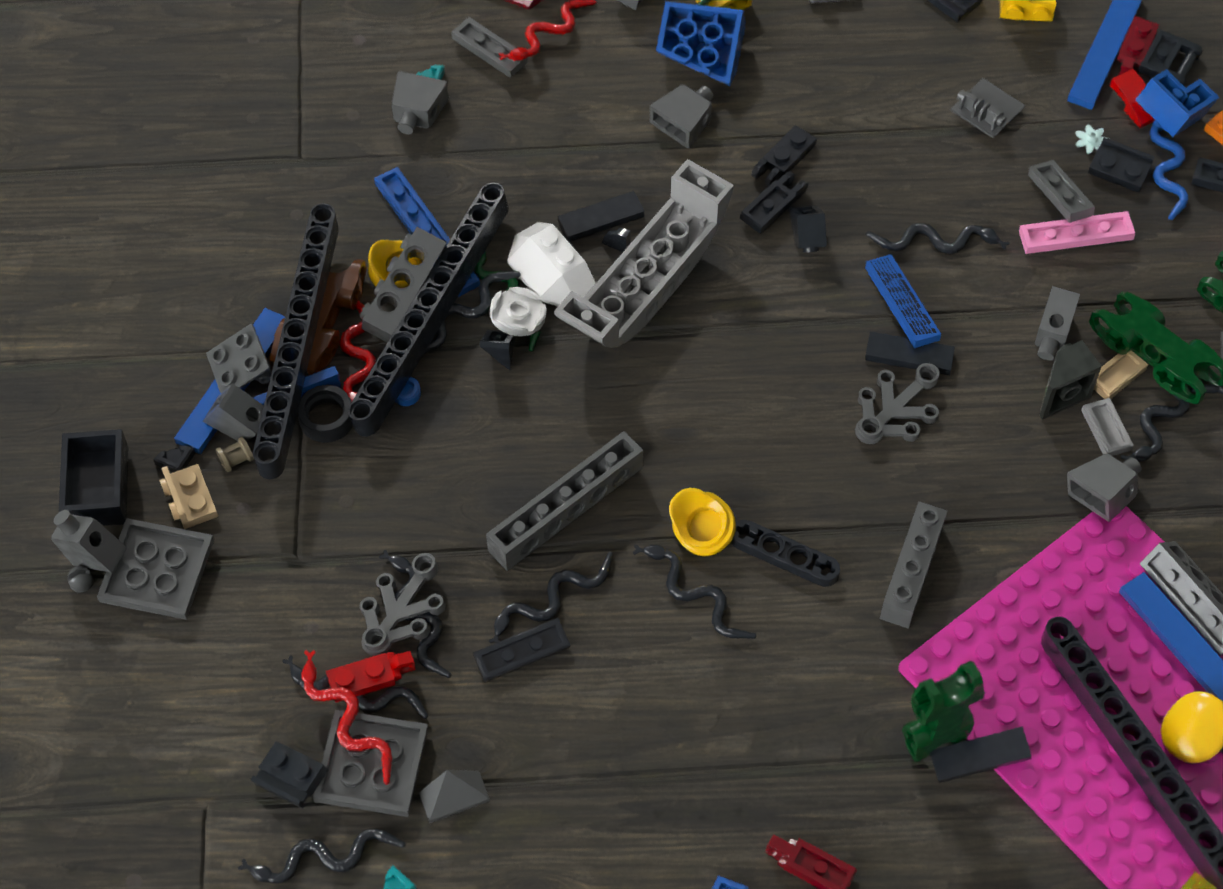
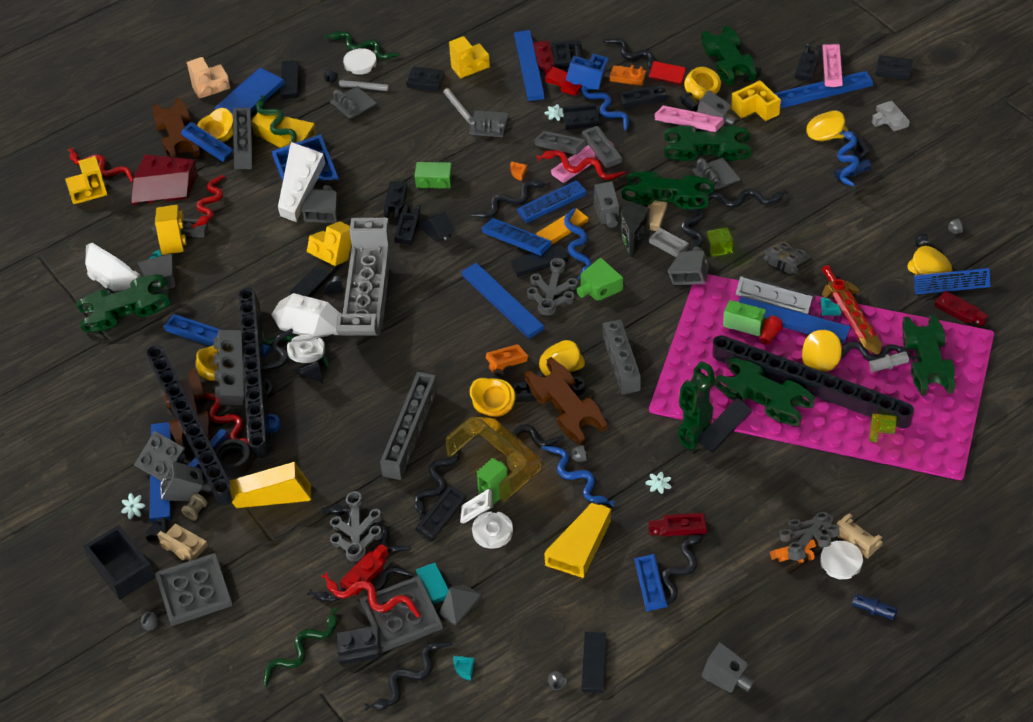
camera: 30 degrees left, 10 degrees down
dark grey torso [51,510,127,573] -> none
none -> dark green piece [76,275,171,332]
none -> white wedge [85,243,140,292]
none -> light aqua plant [121,493,145,519]
none -> yellow brick [155,205,187,255]
none -> yellow slope [229,462,311,508]
none -> dark green animal [263,608,338,687]
none -> white wedge [278,142,325,222]
none -> yellow brick [307,222,351,266]
none -> bright green brick [415,162,452,189]
none -> teal tile [416,562,449,605]
none -> light grey bar [444,88,473,123]
none -> clear yellow windscreen [446,417,542,502]
none -> white slope [460,489,493,524]
none -> blue tile [462,263,544,339]
none -> white tile [472,511,513,549]
none -> bright green brick [477,458,509,505]
none -> orange plate [485,344,528,373]
none -> orange tile [510,162,528,181]
none -> blue tile [517,181,586,224]
none -> reddish brown piece [524,357,607,446]
none -> light orange tile [535,208,588,245]
none -> red animal [536,150,625,180]
none -> yellow piece [539,340,585,376]
none -> blue animal [541,446,615,507]
none -> yellow slope [544,503,611,578]
none -> blue animal [564,208,592,279]
none -> dark grey hinge [571,445,587,462]
none -> bright green torso [577,258,623,301]
none -> dark grey plate [582,126,622,168]
none -> light aqua plant [645,472,671,494]
none -> clear neon green panel [707,227,733,257]
none -> dark green piece [714,358,816,426]
none -> bright green brick [723,300,766,336]
none -> red cone [759,316,783,345]

